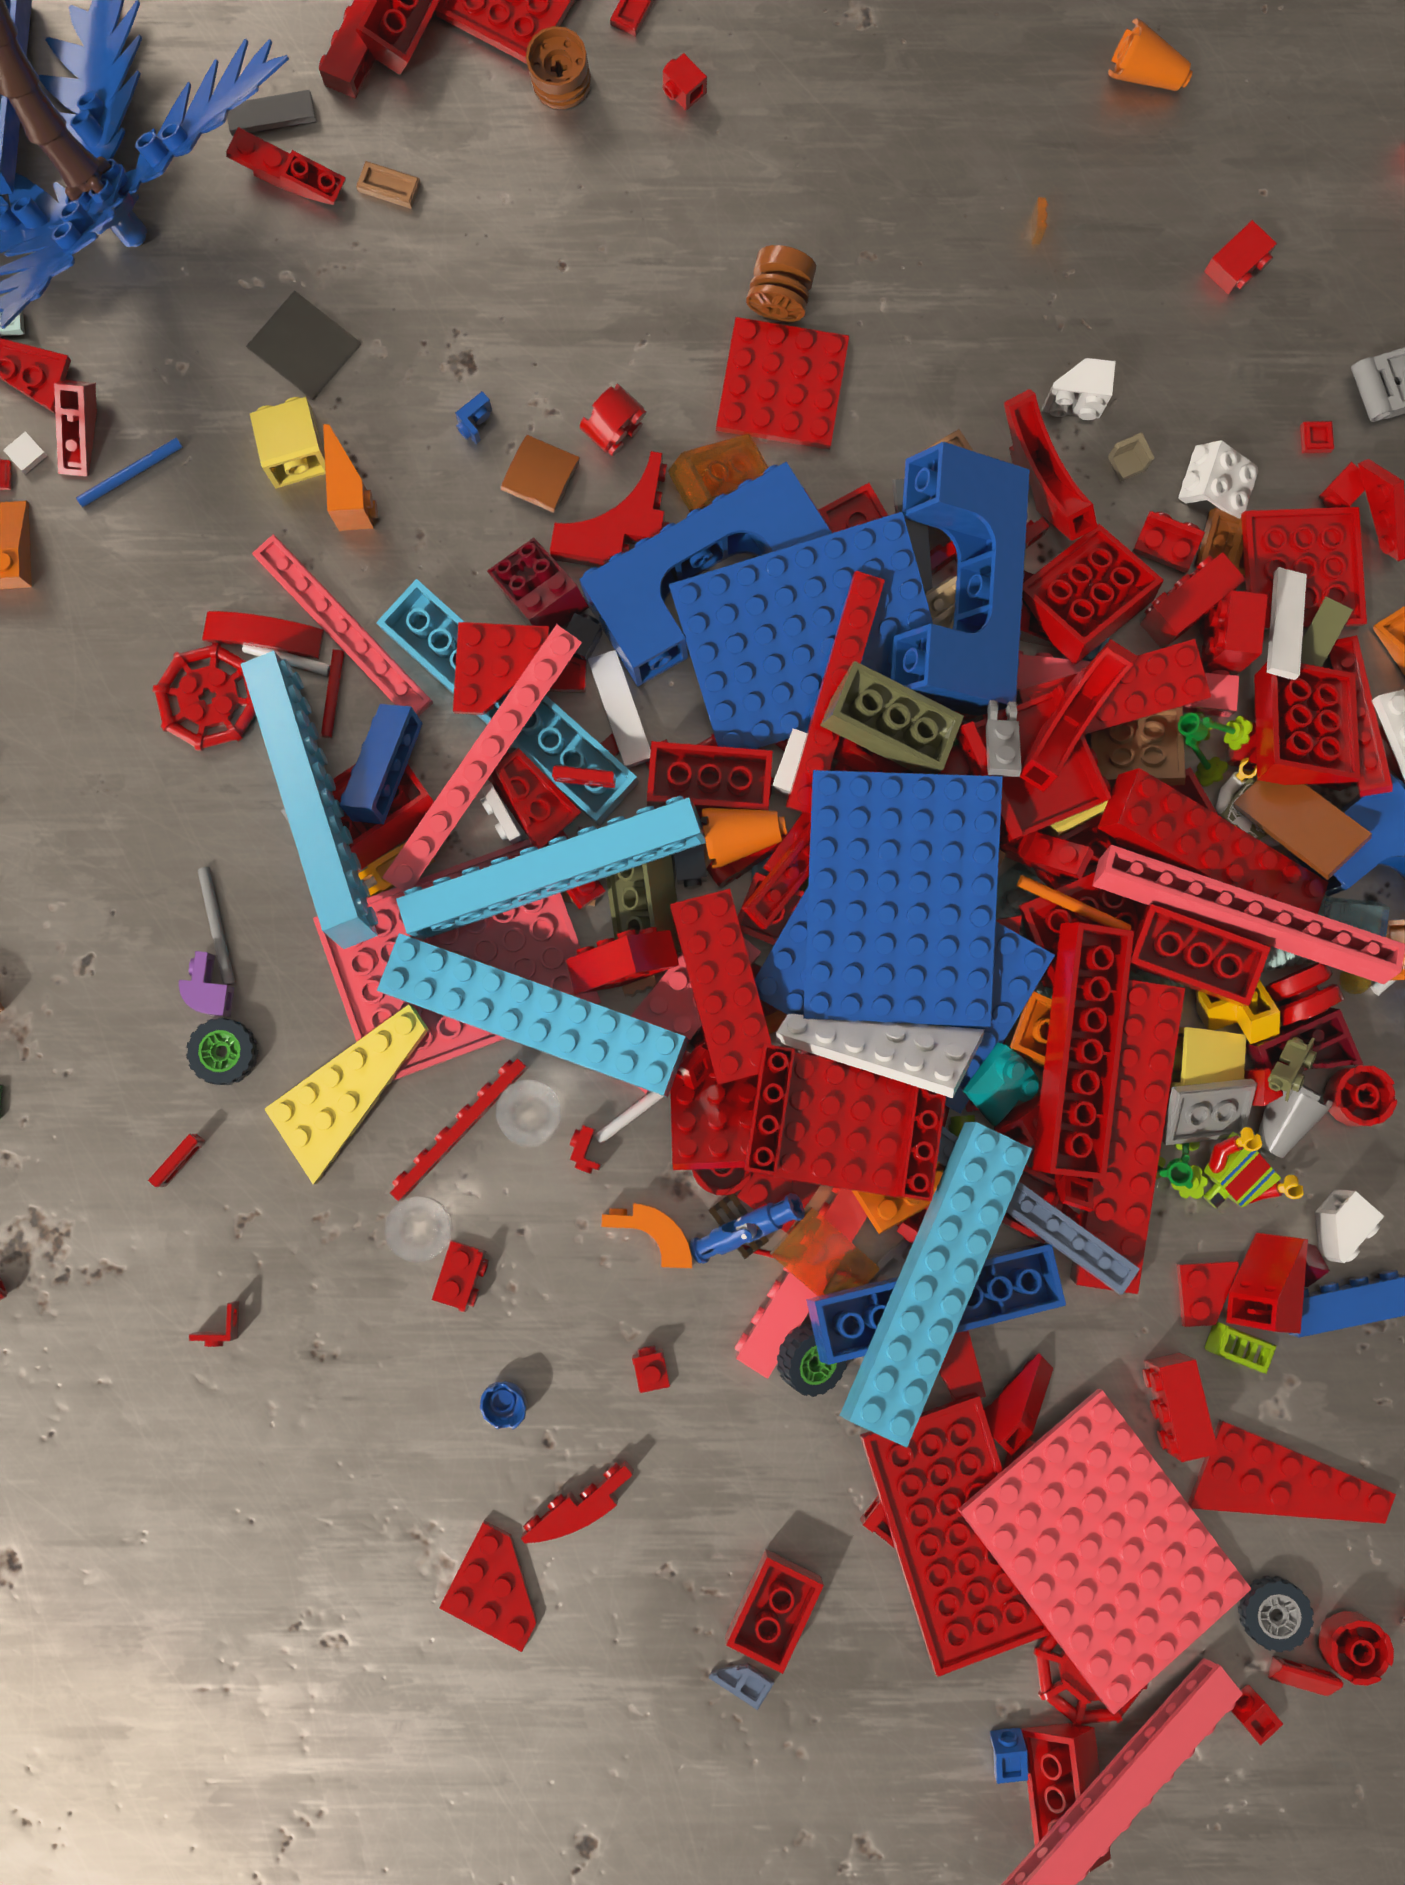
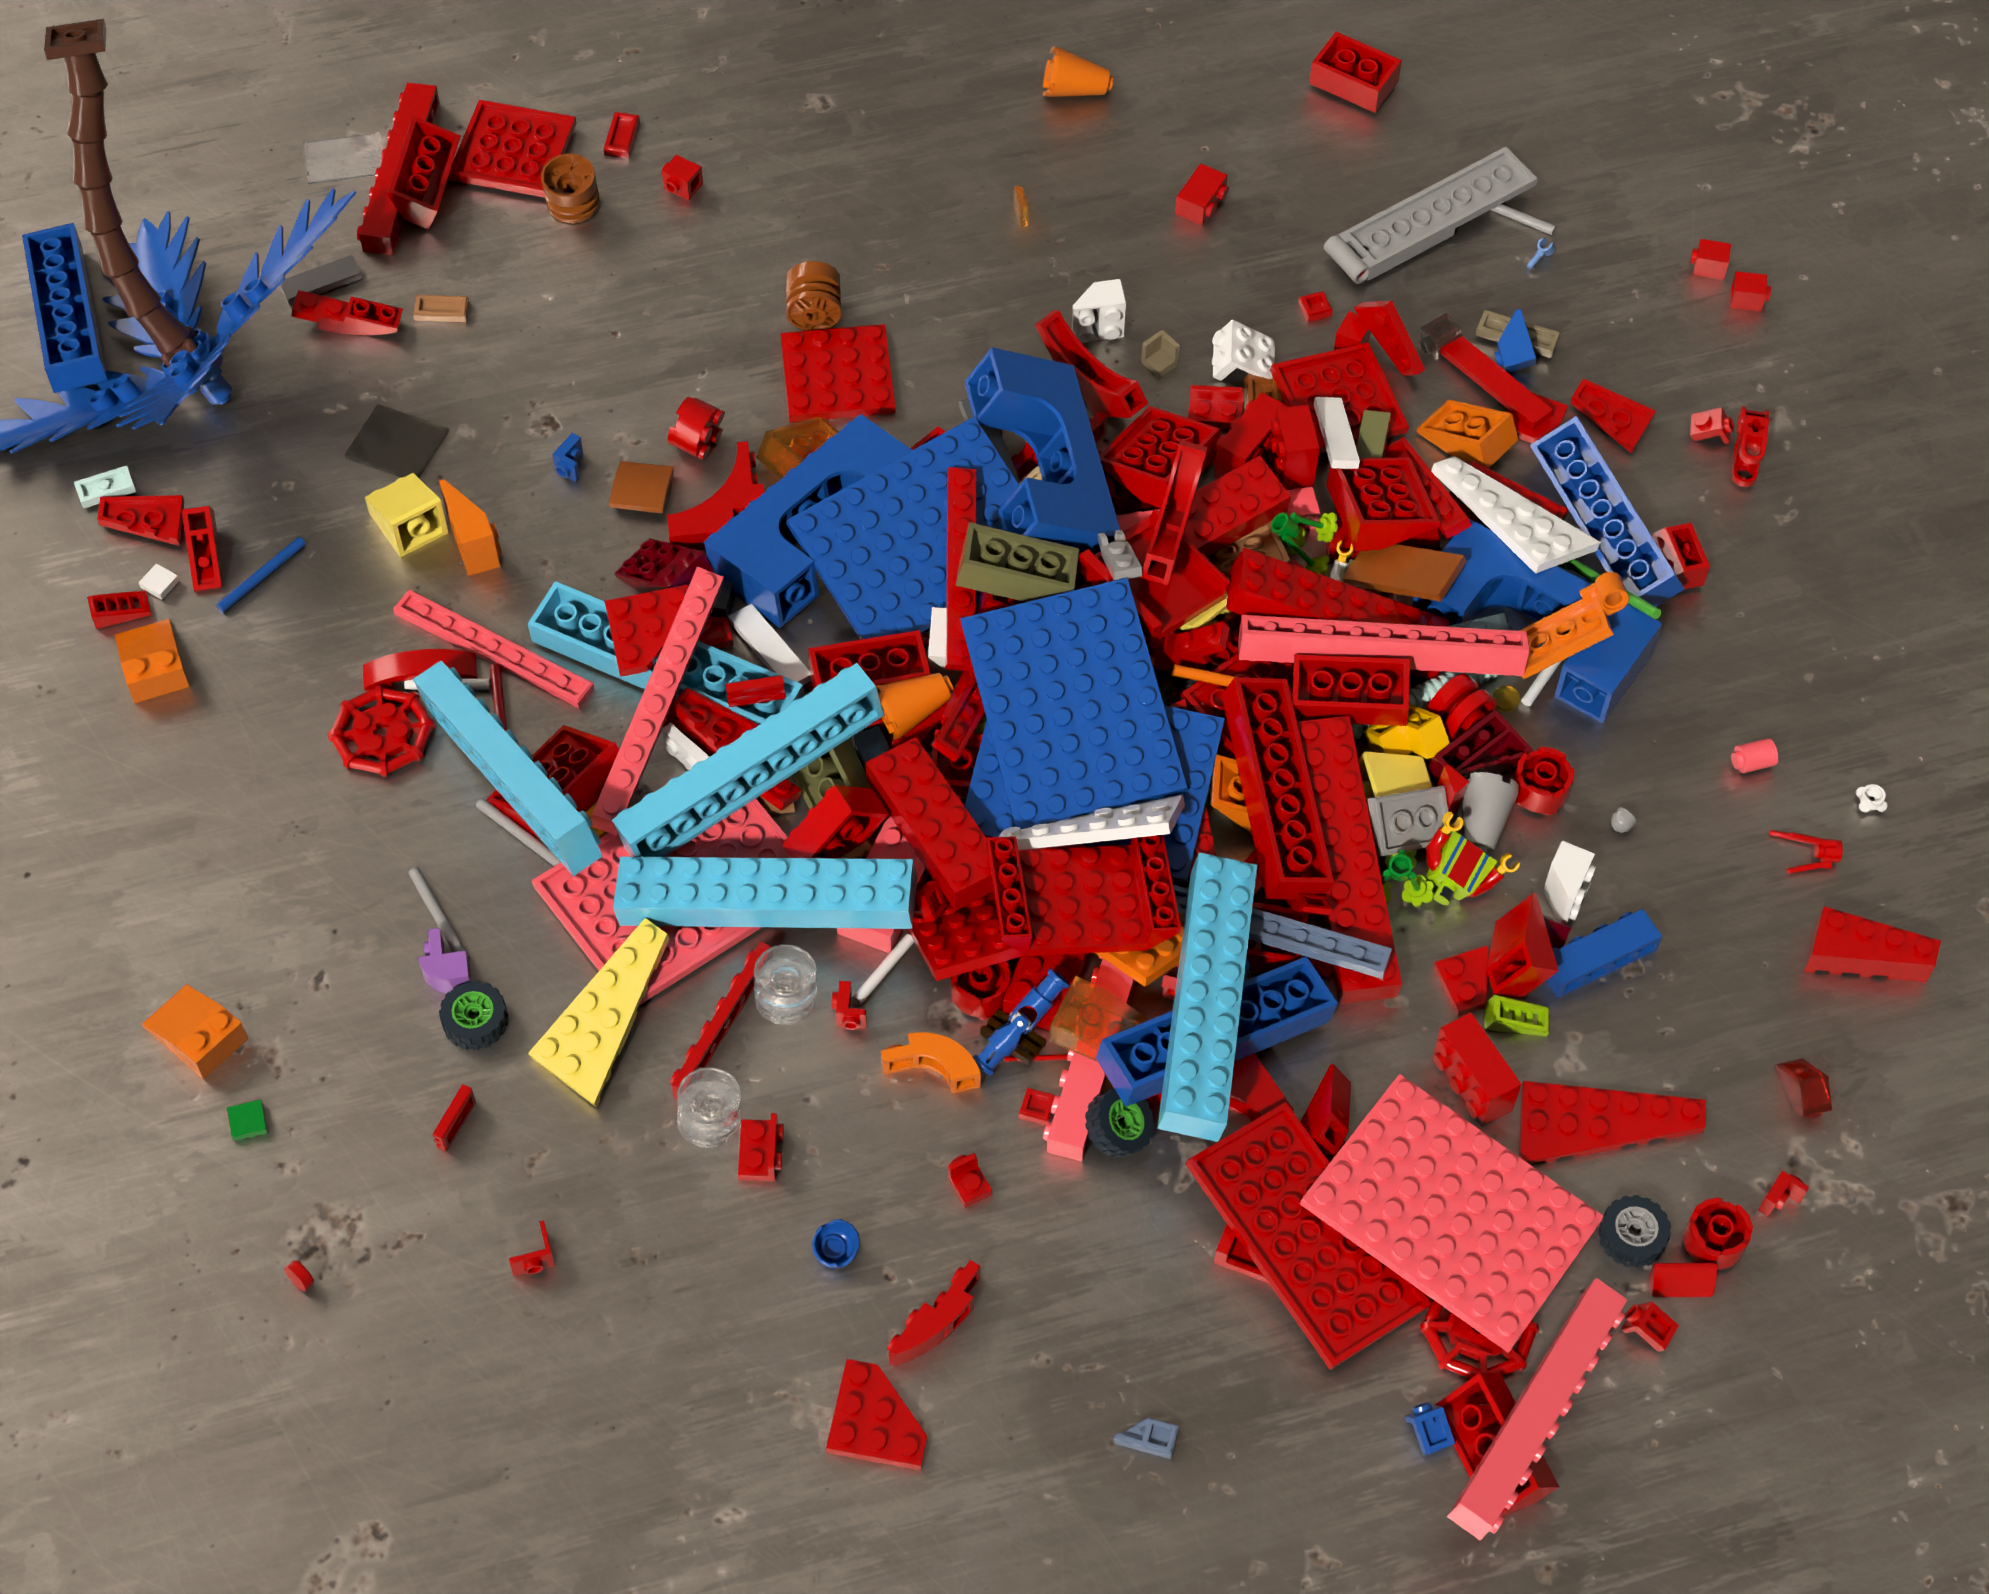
camera: 15 degrees left, 25 degrees down
blue brick [339,704,423,825] -> none
red brick [725,1549,824,1674] -> none
teal slope [963,1042,1039,1126] -> none
olive hinge [1268,1037,1317,1102] -> none
none -> red tile [1018,1087,1055,1126]

